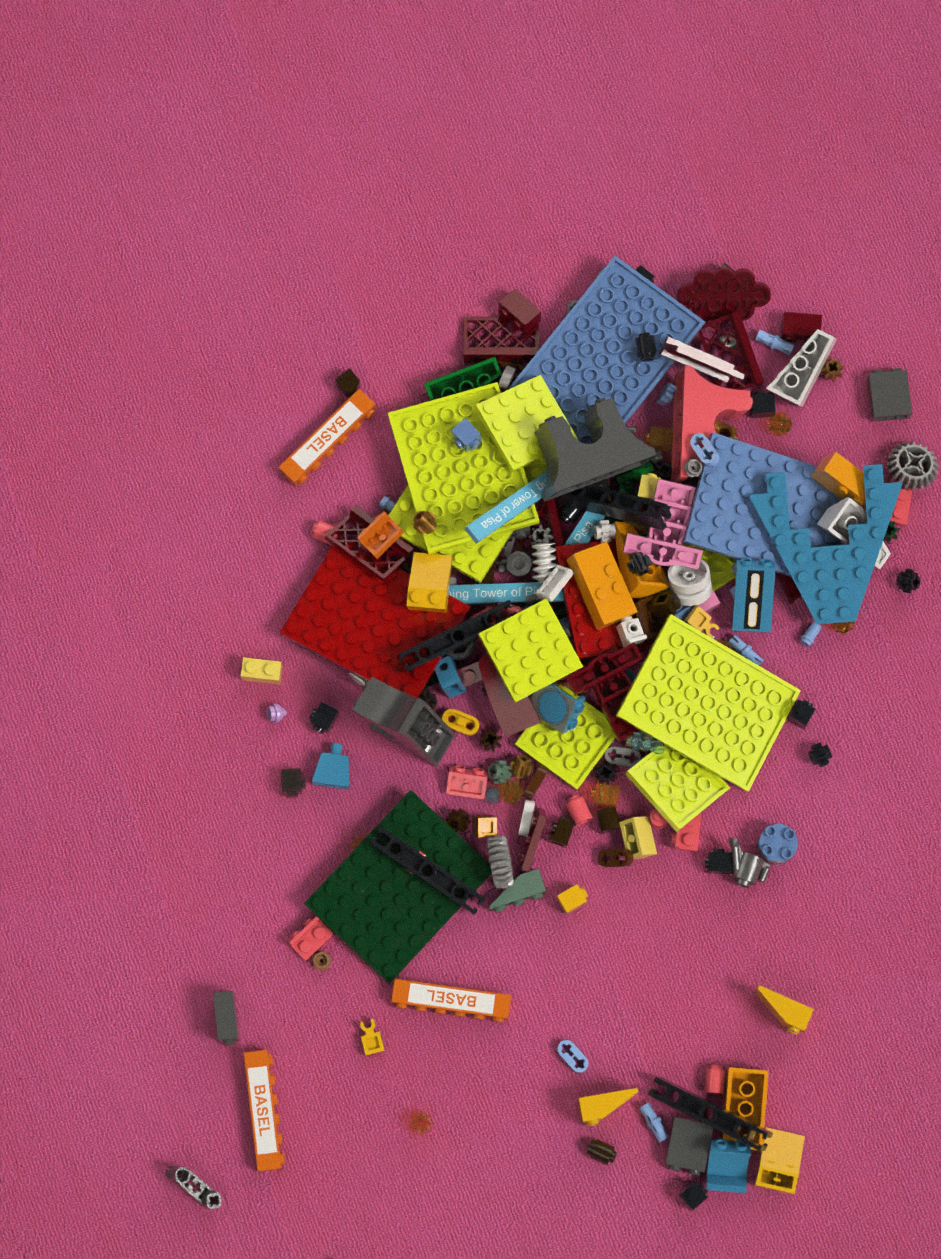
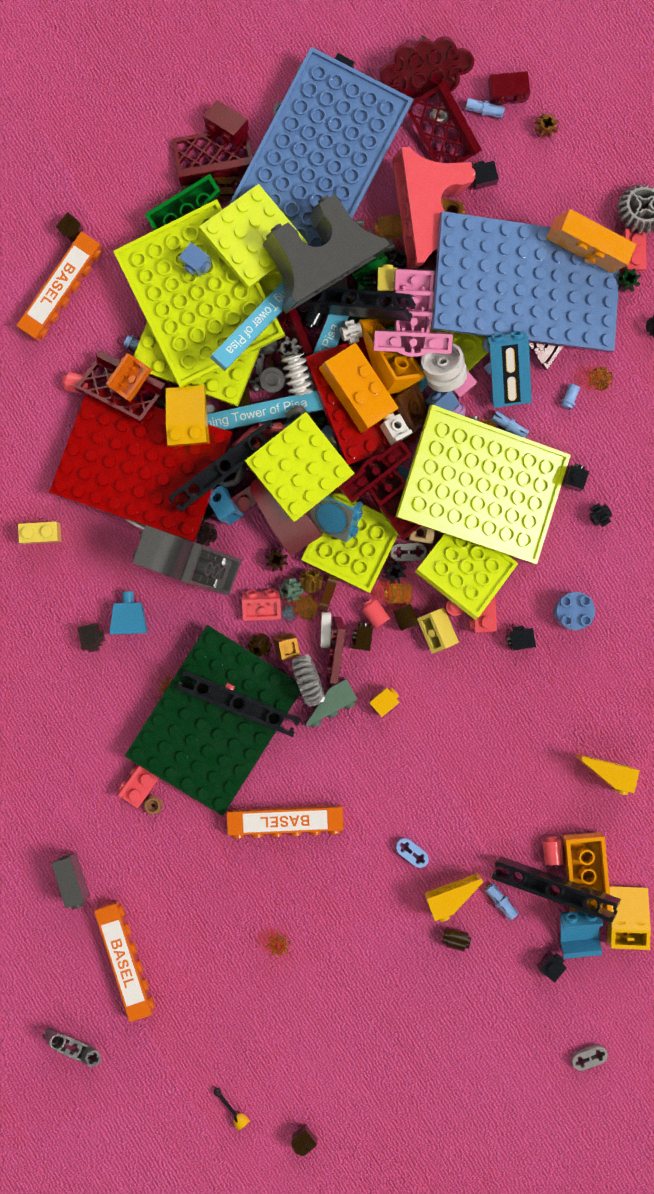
camera: 10 degrees left, 10 degrees up
lavender plate [266,704,287,723] -> none
black brick [309,702,339,734] -> none
yellow plate [360,1019,385,1056] -> none
pearl gold gear [413,510,437,534] -> none
yellow plate [442,709,479,736] -> none
light grey beam [498,366,516,390] -> none
white plate [536,565,574,602] -> none
reddish brown beam [598,849,633,867] -> none
black gear [627,552,652,576] -> none
clear light blue piece [631,732,665,754] -> none
black brick [635,332,657,362] -> none
dark brown brick [648,591,681,621] -> none
light blue plate [655,383,677,405] -> none
fence [659,336,745,382] -> none
dark grey brick [665,1117,713,1176] -> none
light grey plate [684,459,703,477] -> none
yellow plate [684,605,719,638] -> none
light blue beam [690,433,719,467] -> none
flat silver piece [728,838,770,888] -> none
dark azure wing [749,464,902,624] -> none
white wedge [766,329,837,407] -> none
clear yellow gear [768,412,792,436] -> none
white wedge [817,497,891,569] -> none
dark grey brick [867,368,912,422] -> none

